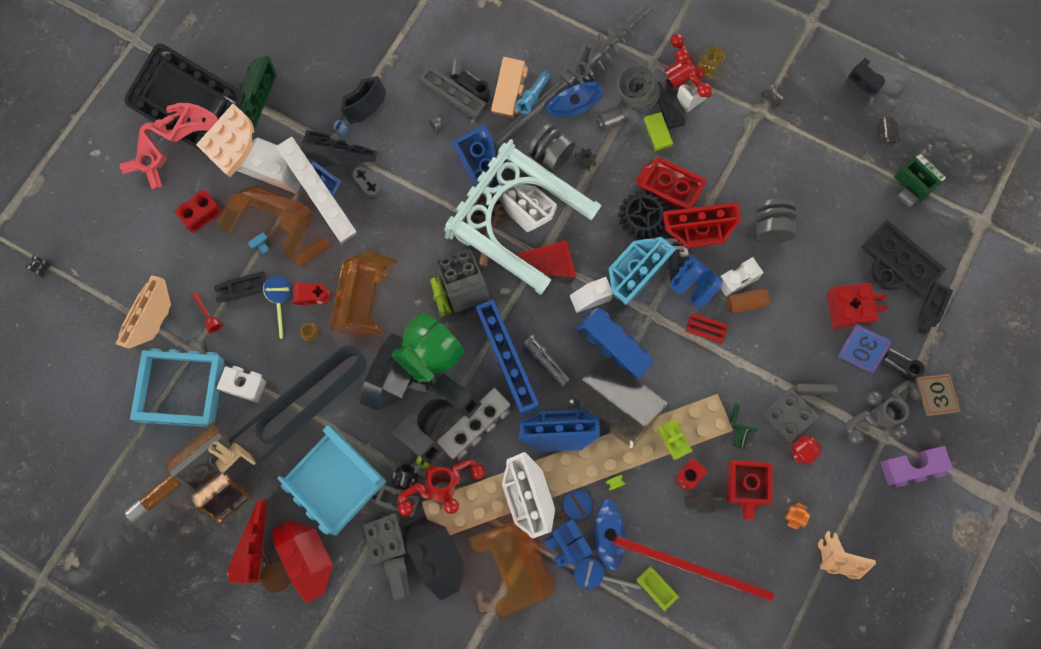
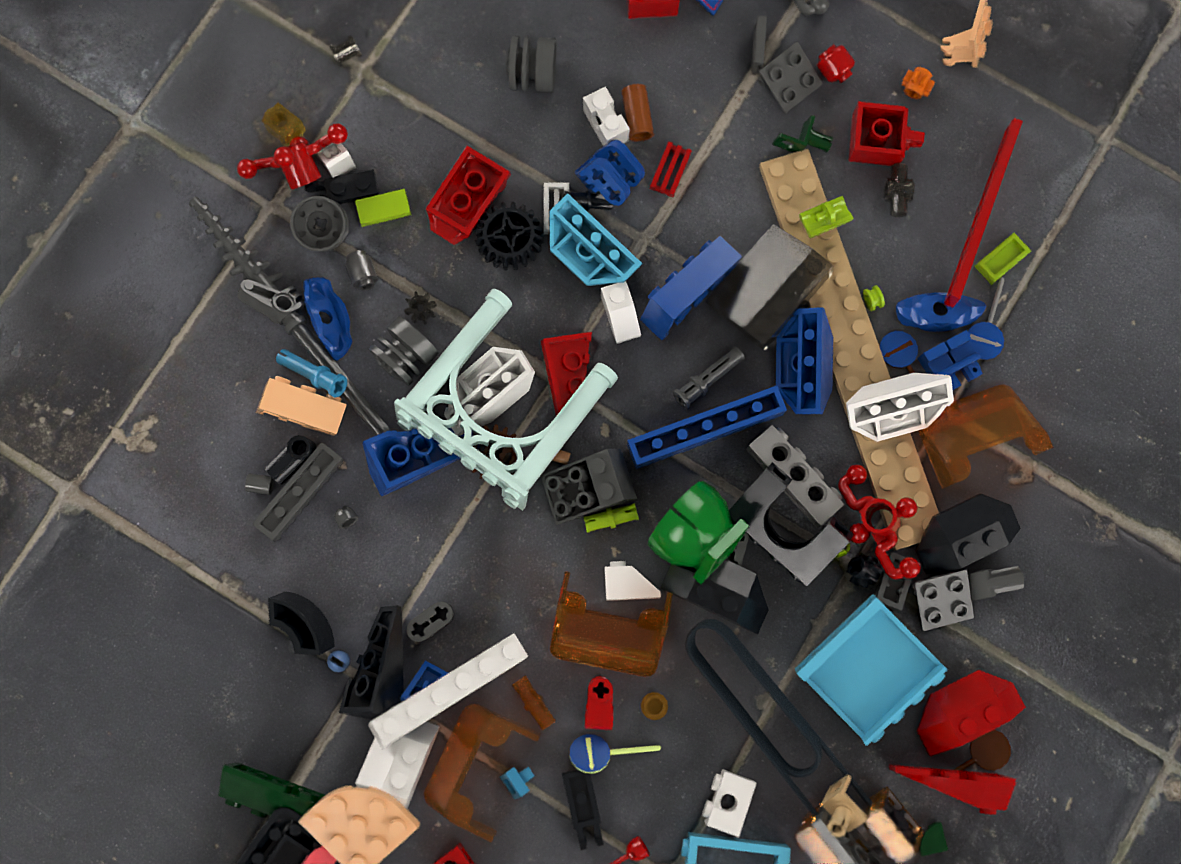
camera: 90 degrees left, 5 degrees up
red wedge [663,202,741,249] -> none
red brick [674,458,708,491] -> none
none -> white slope [605,561,661,601]
none -> dark green tile [918,821,948,856]

